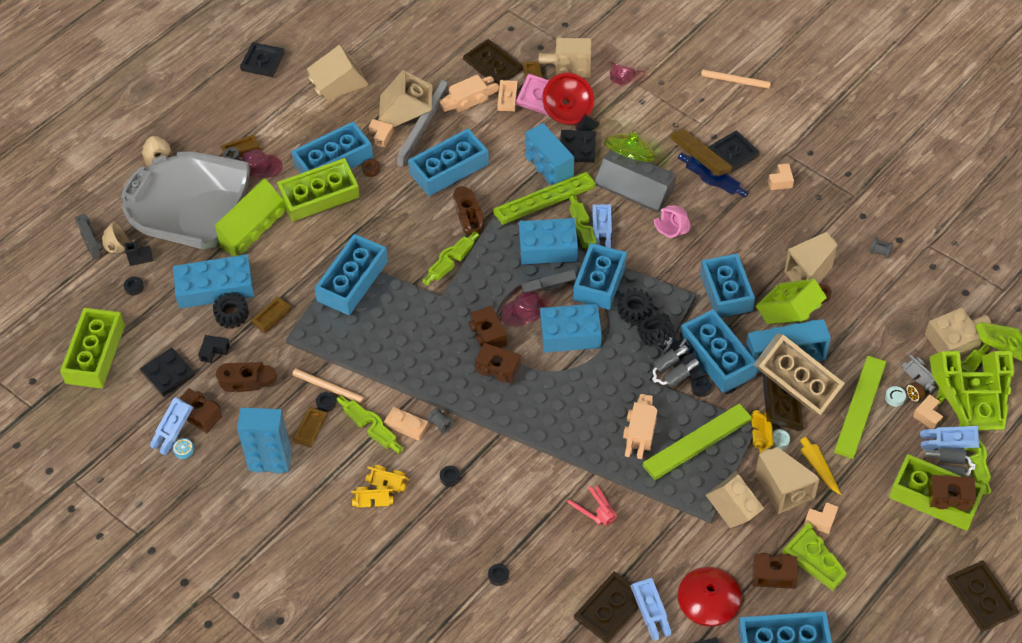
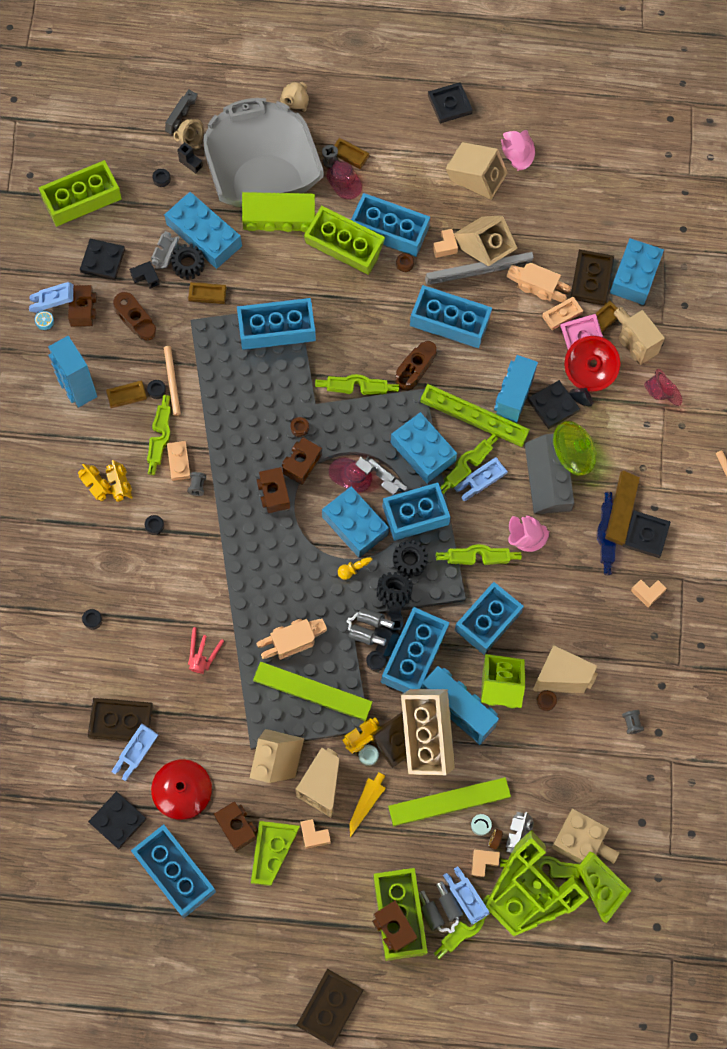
camera: 50 degrees right, 15 degrees up
none -> light grey hinge [151,231,180,270]
none -> reddish brown tile [290,417,309,437]
none -> yellow bar [338,557,372,580]
none -> lime piece [436,544,522,565]
none -> bright pink helmet [501,130,535,171]
none -> dark azure brick [610,238,664,305]

